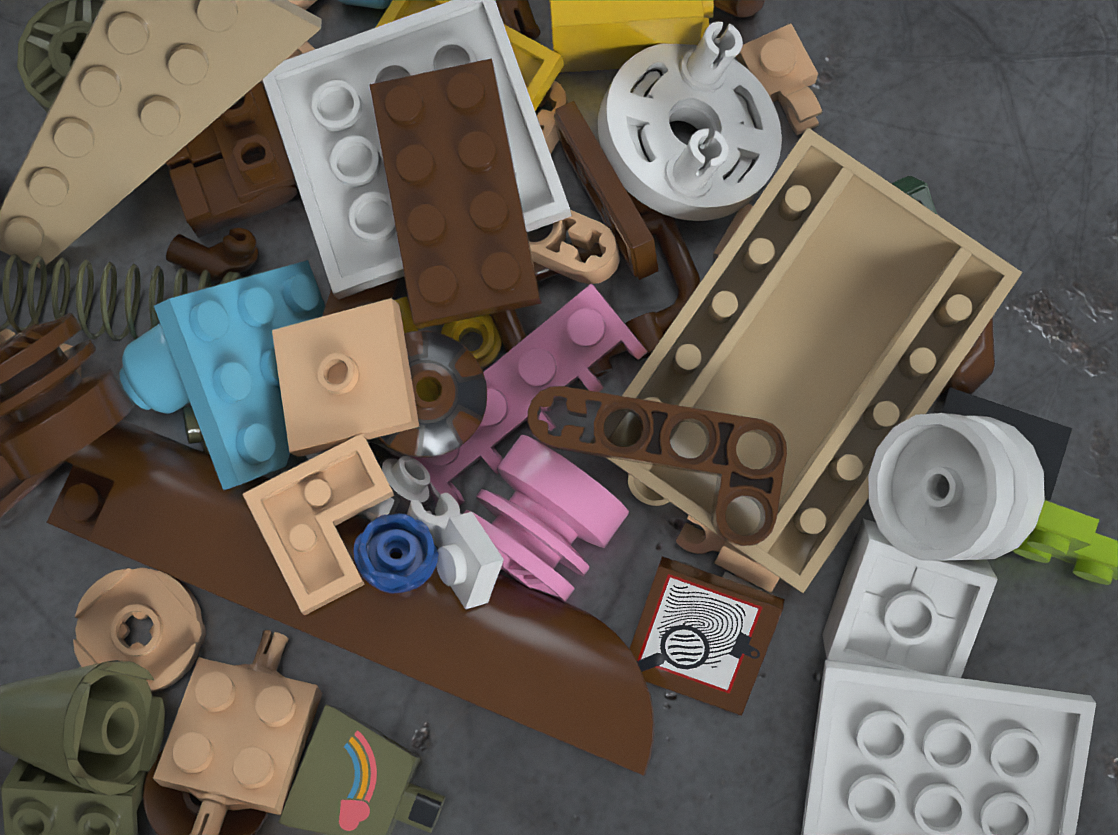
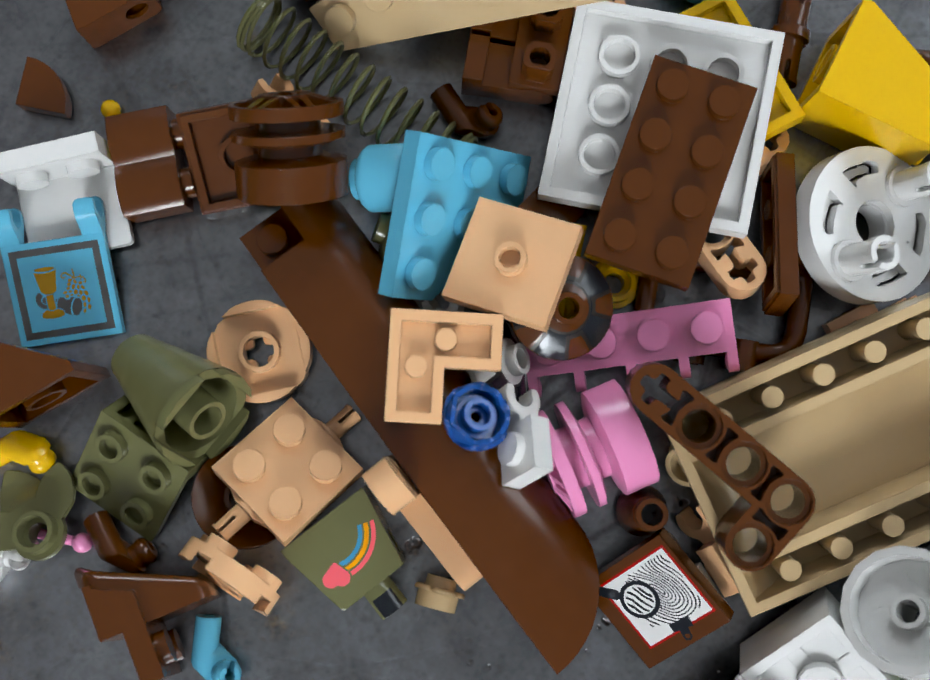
camera: 25 degrees right, 5 degrees up
none -> light nougat beam [362,455,483,591]
none -> tan plate [414,573,465,614]
none -> reddish brown cone [616,486,669,537]

